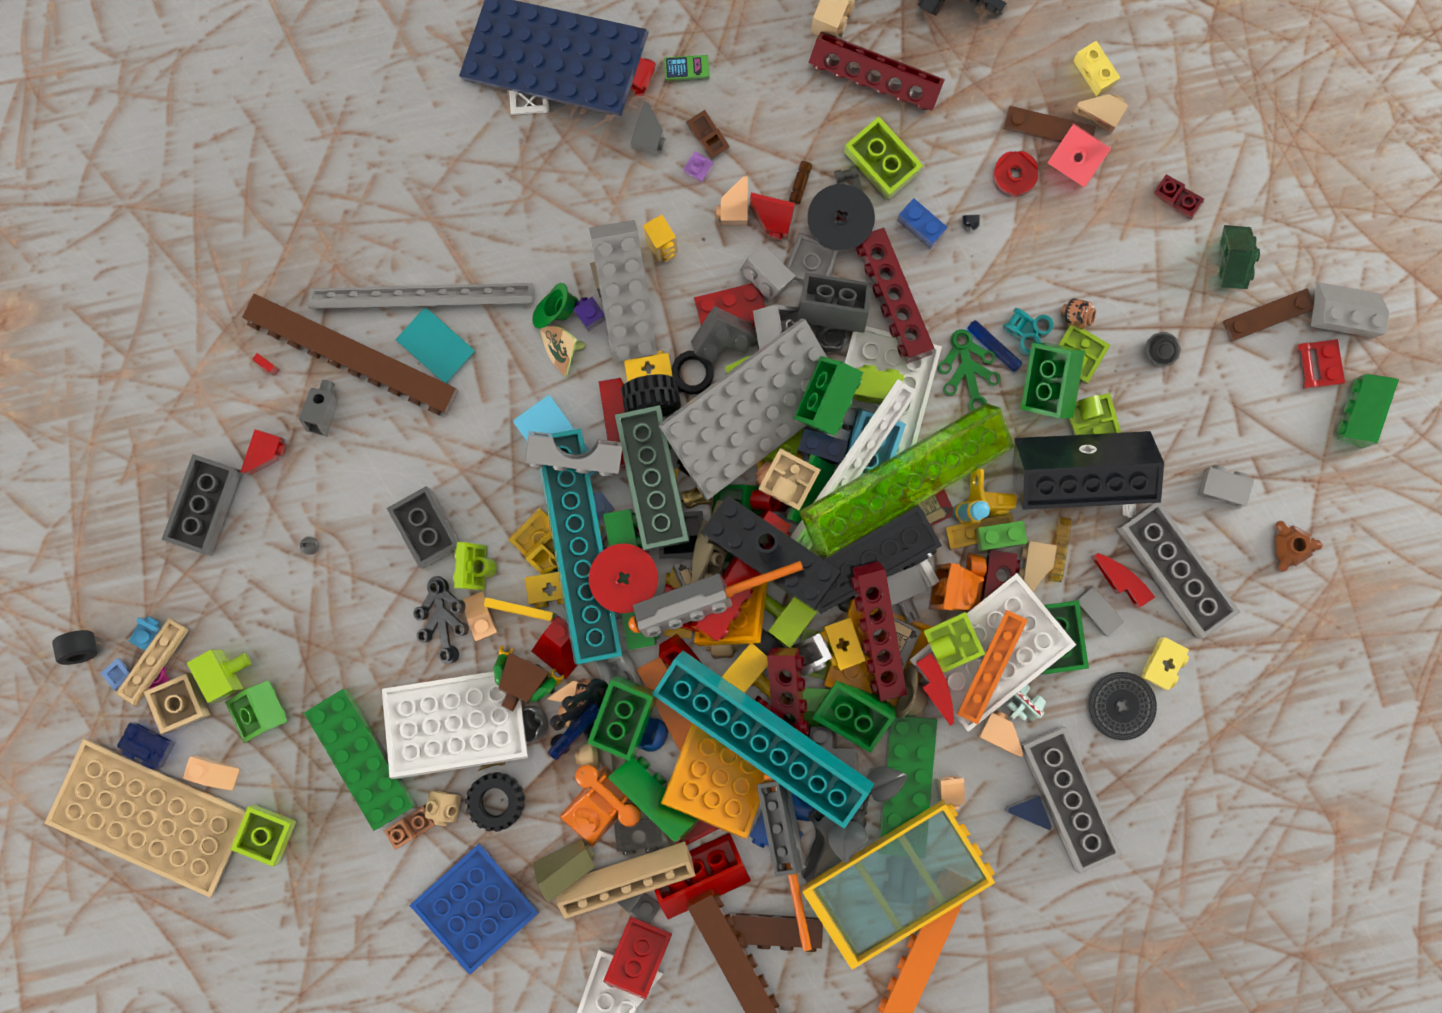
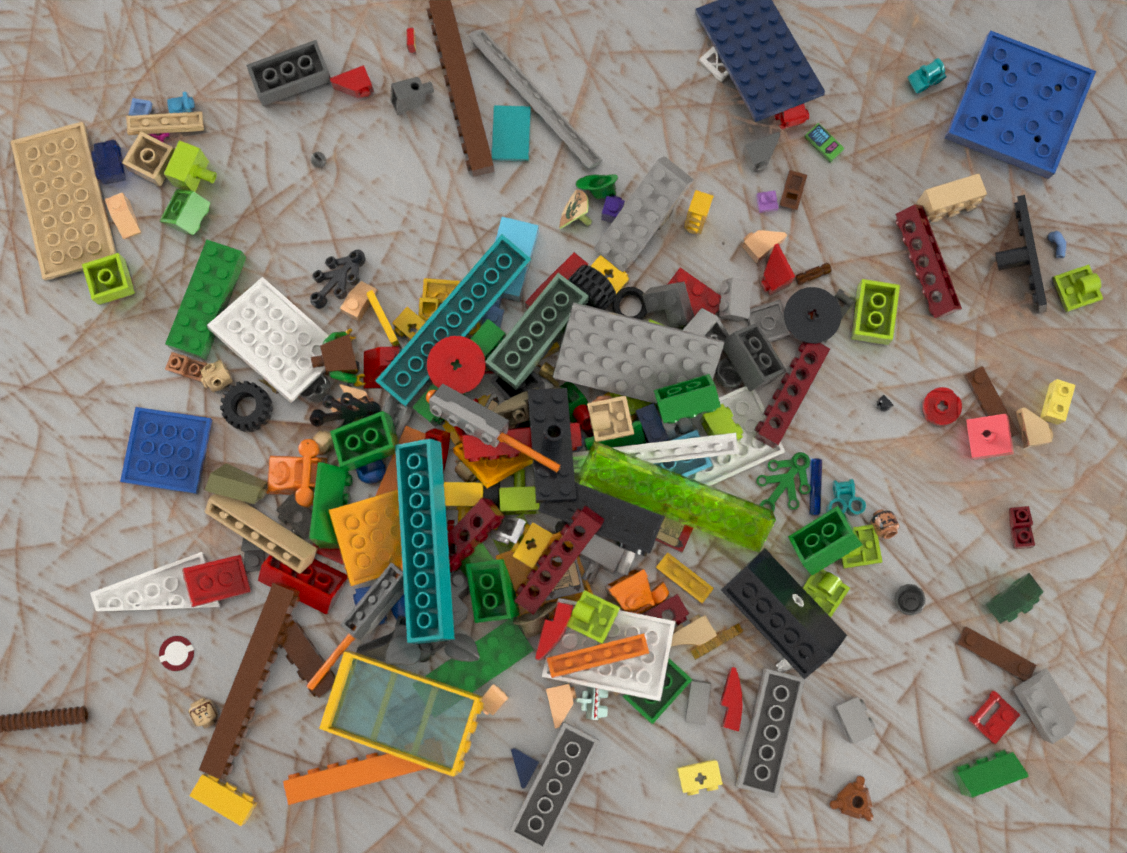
camera: 50 degrees right, 5 degrees down
black tyre [52,630,98,665] -> none
dark grey brick [387,486,460,569] -> none
lime plate [453,542,497,591] -> none
light grey arch [525,431,622,476] -> none
clear blue axle [548,704,600,760] -> none
blue brick [897,198,947,249] -> none
yellow piece [952,469,1017,523] -> none
bright green brick [975,521,1027,552] -> none
black piece [1088,672,1157,740] -> none

